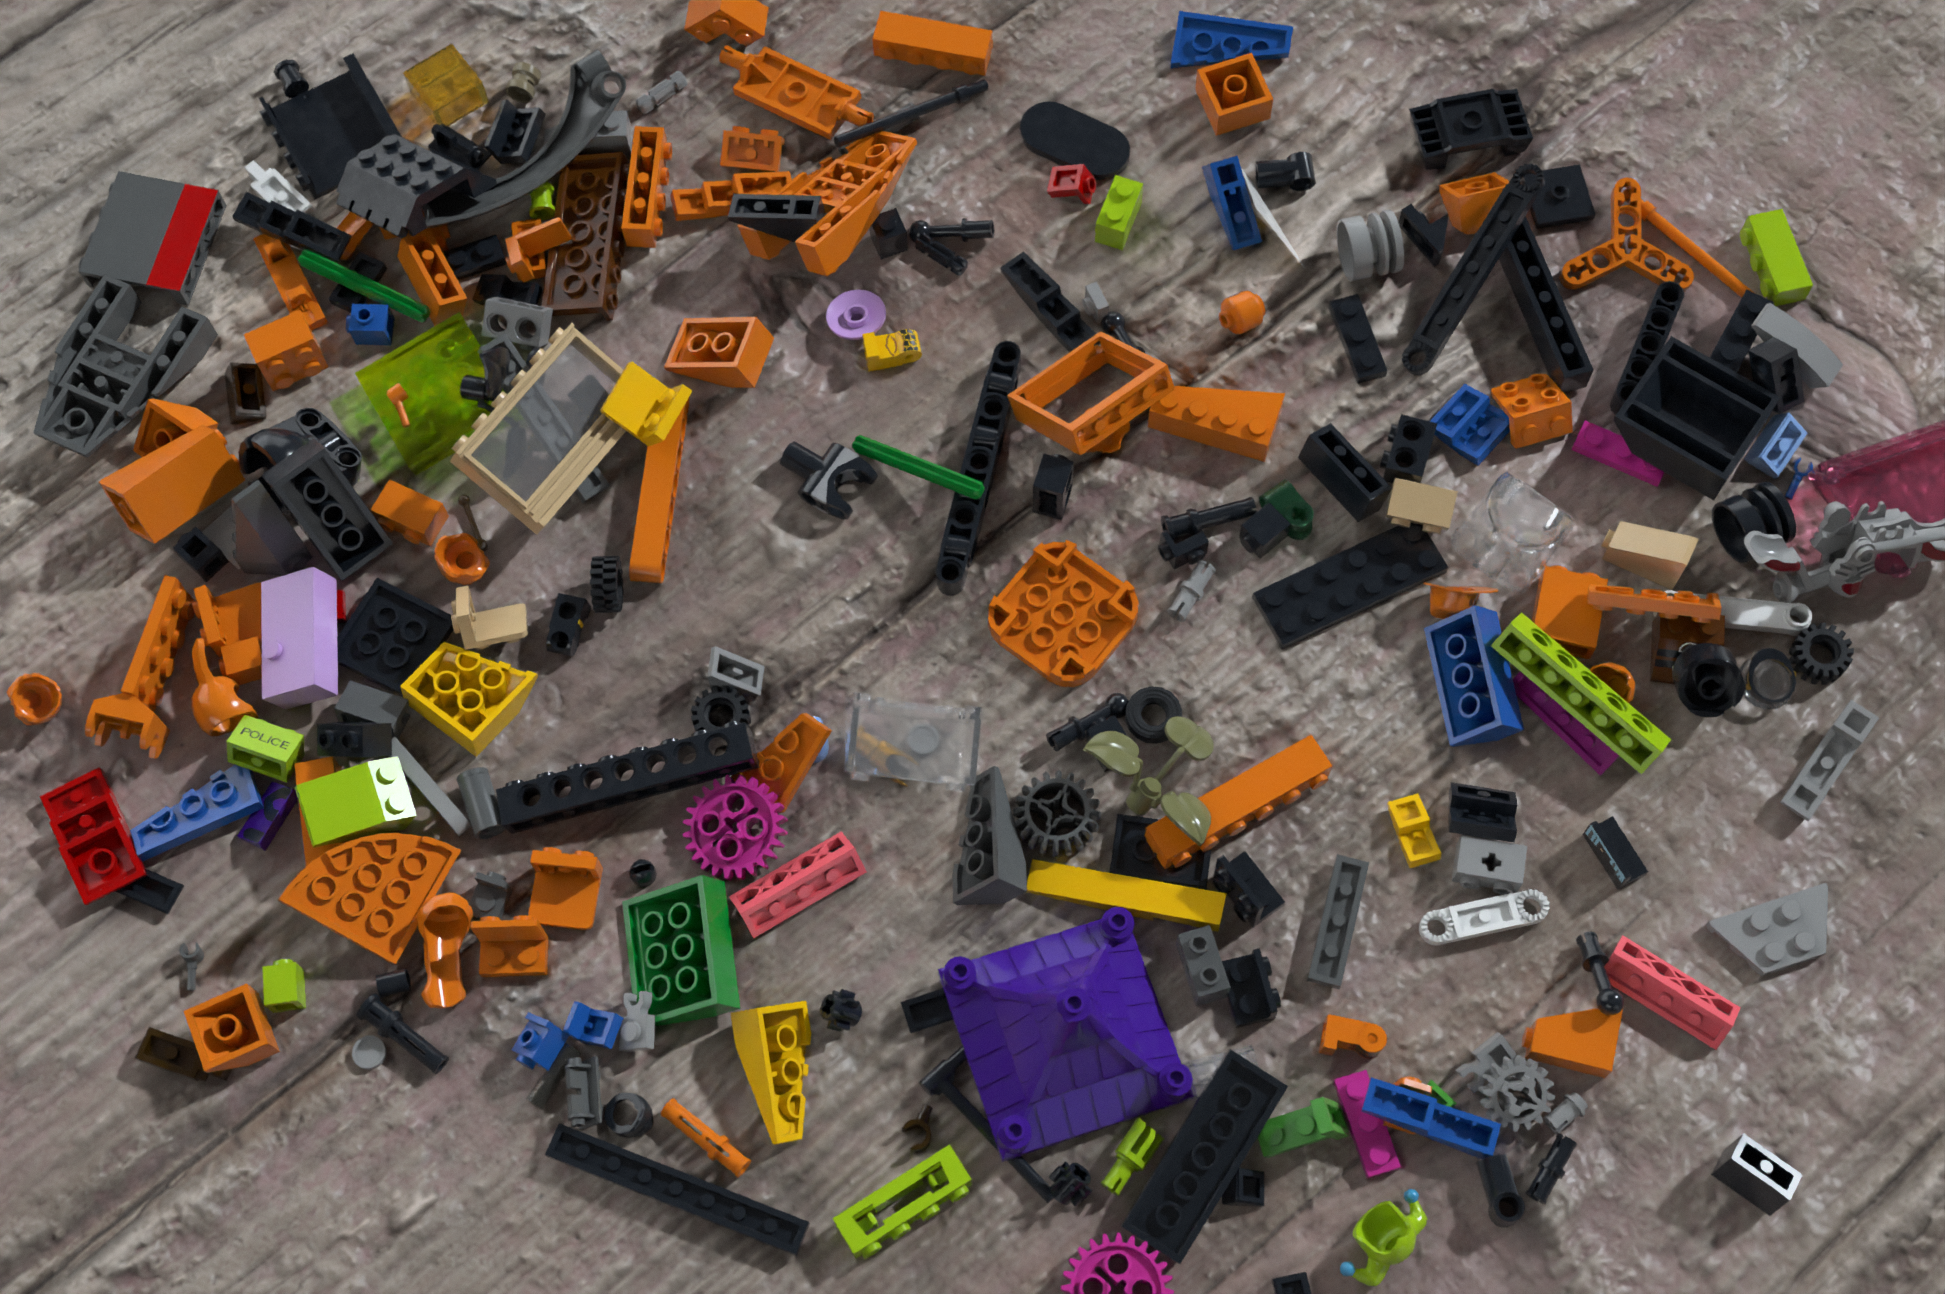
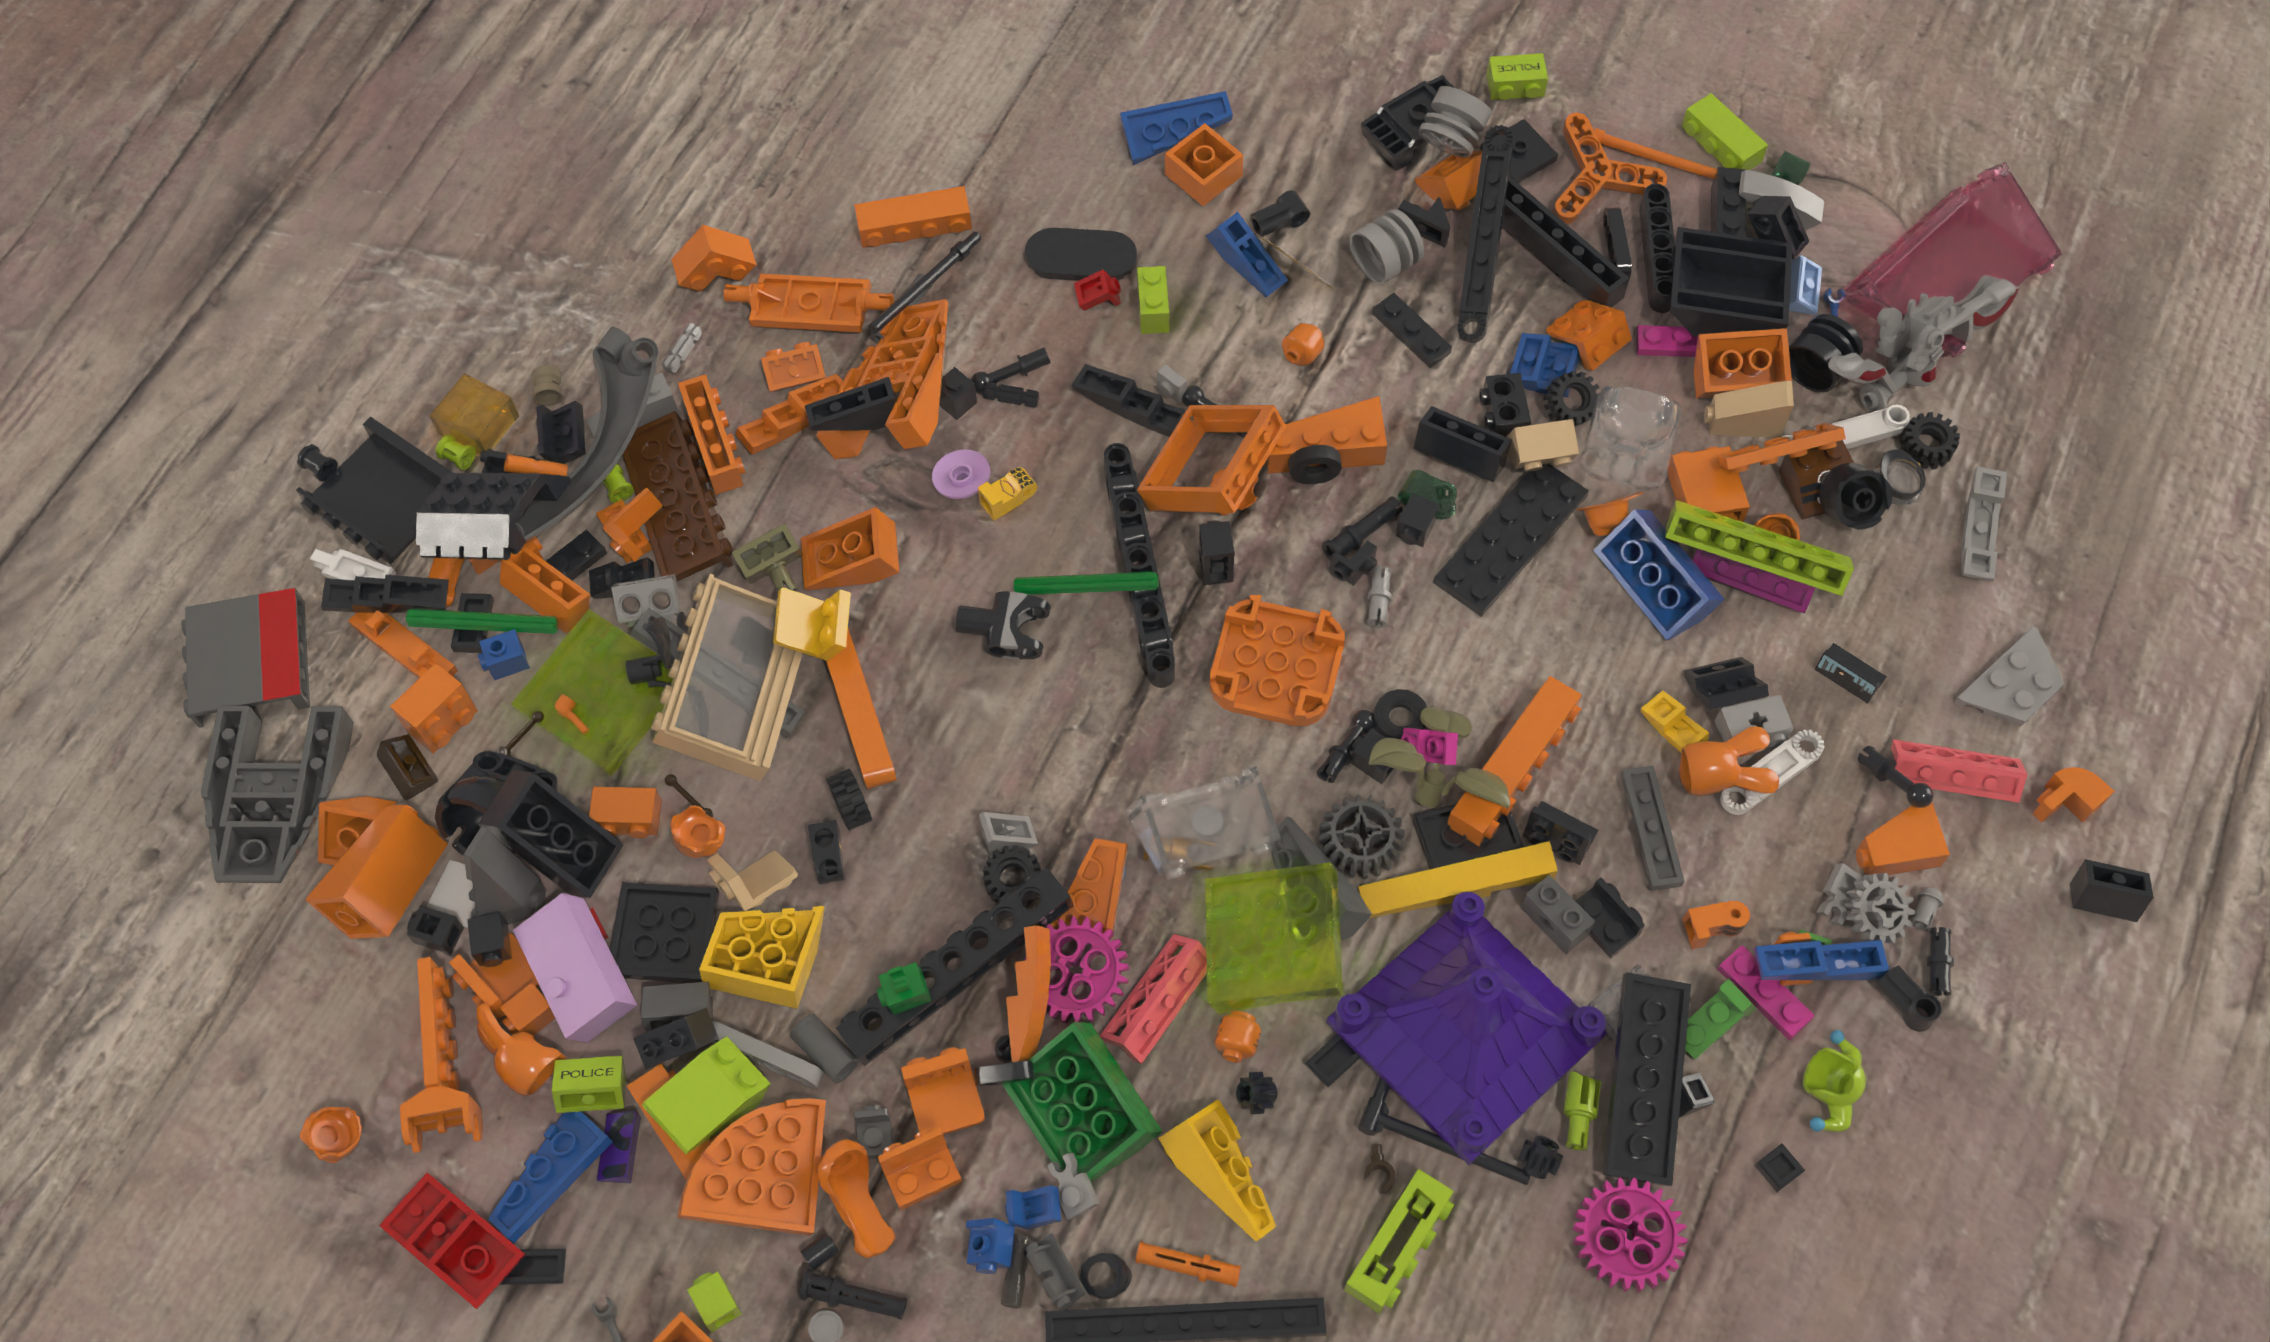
camera: 25 degrees left, 5 degrees down
none -> lime bush [435,434,476,470]
none -> black brick [467,912,512,967]
none -> dark brown hinge [497,711,544,756]
none -> orange piece [504,454,568,476]
none -> olive brick [732,523,803,591]
none -> green brick [876,962,932,1015]
none -> black beam [974,1061,1034,1086]
none -> orange slope [1006,925,1051,1062]
none -> clear neon green piece [1205,862,1343,1015]
none -> orange head [1214,1011,1261,1063]
none -> black tyre [1288,445,1342,484]
none -> dark pink slope [1401,727,1458,765]
none -> light grey wheel [1418,86,1492,158]
none -> lime brick [1486,53,1548,100]
none -> black tyre [1543,371,1602,427]
none -> black beam [1603,207,1632,279]
none -> orange piece [1679,726,1779,797]
none -> orange slope [1693,328,1792,399]
none -> clear green piece [1771,151,1811,185]
none -> orange brick [2033,767,2115,823]

